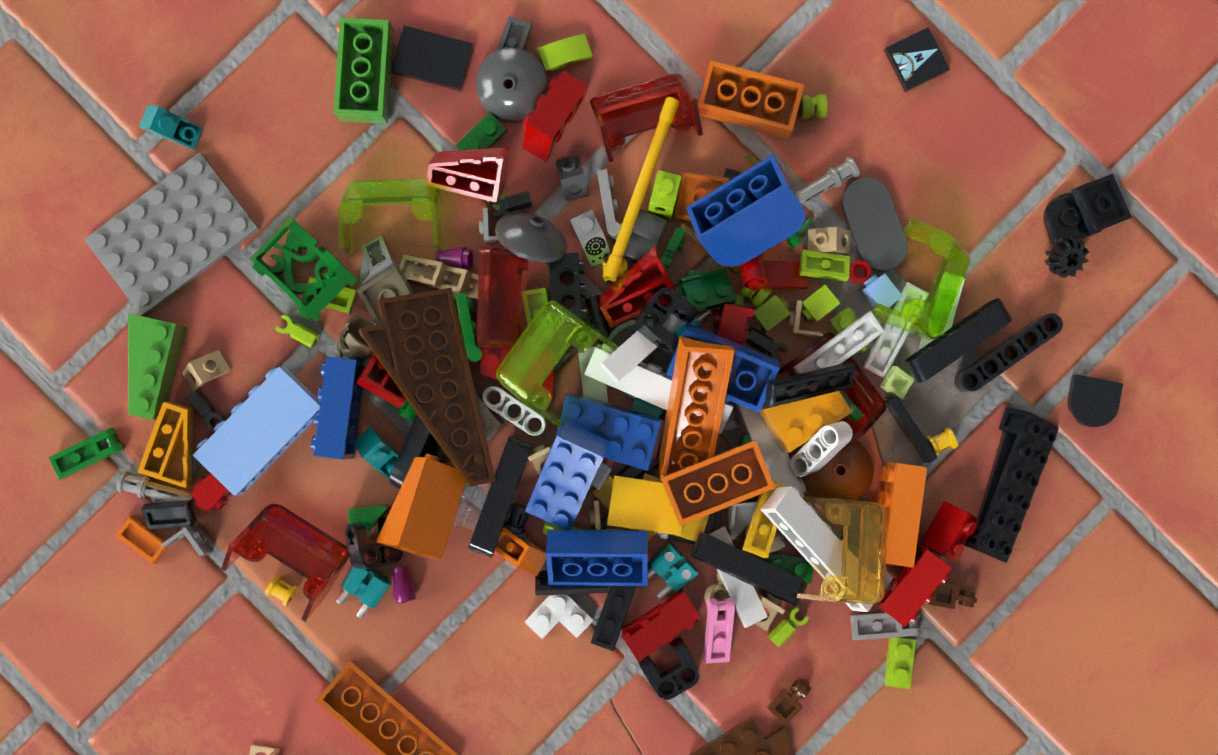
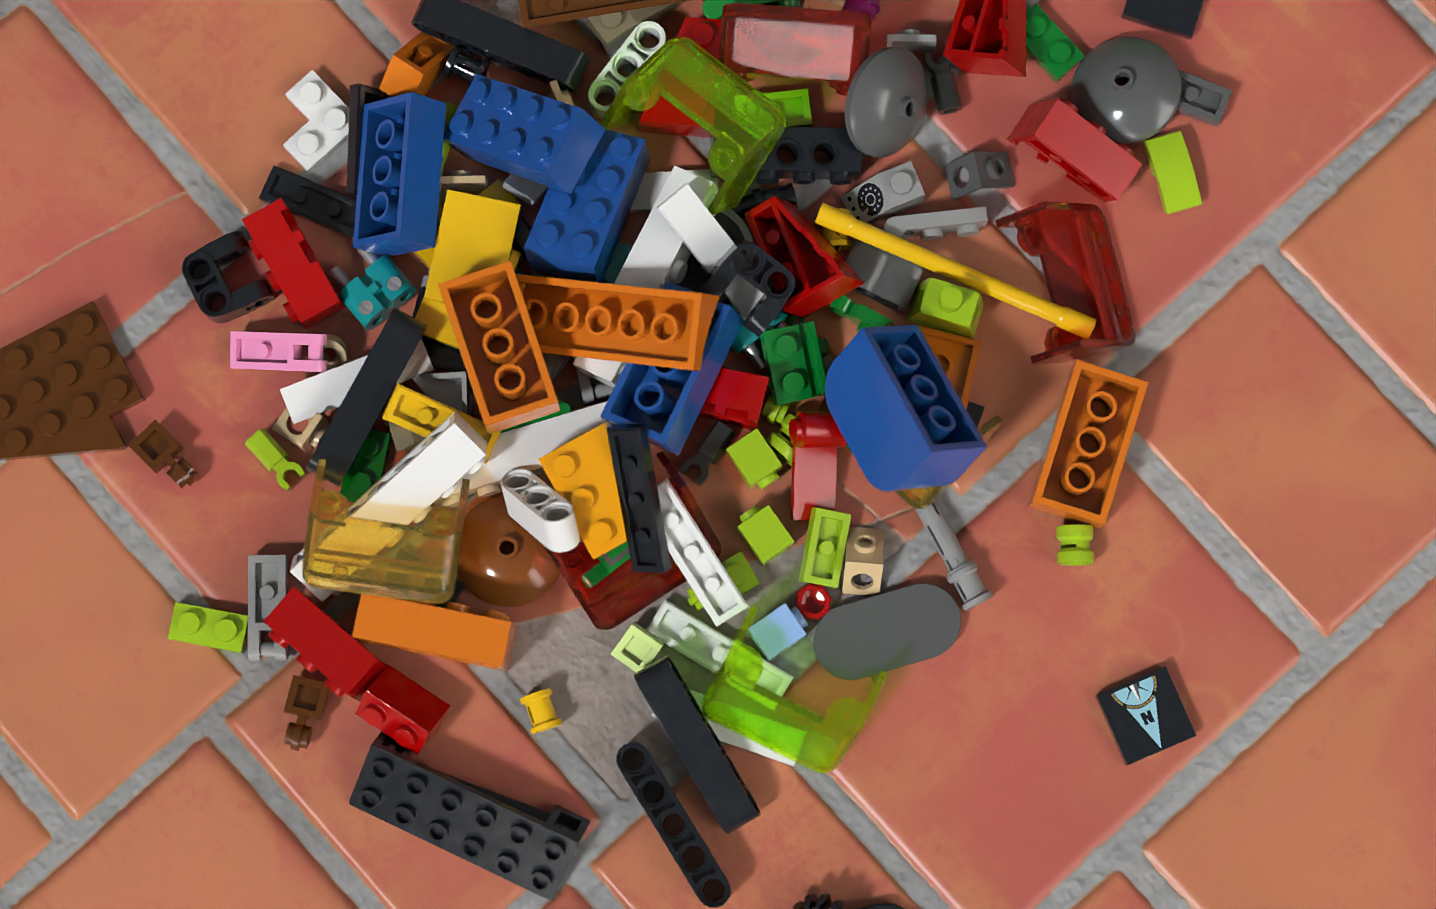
camera: 90 degrees right, 5 degrees down
green hand [786,218,812,249] -> none
tan bracket [787,300,823,338] -> none
black tile [883,397,937,463] -> none

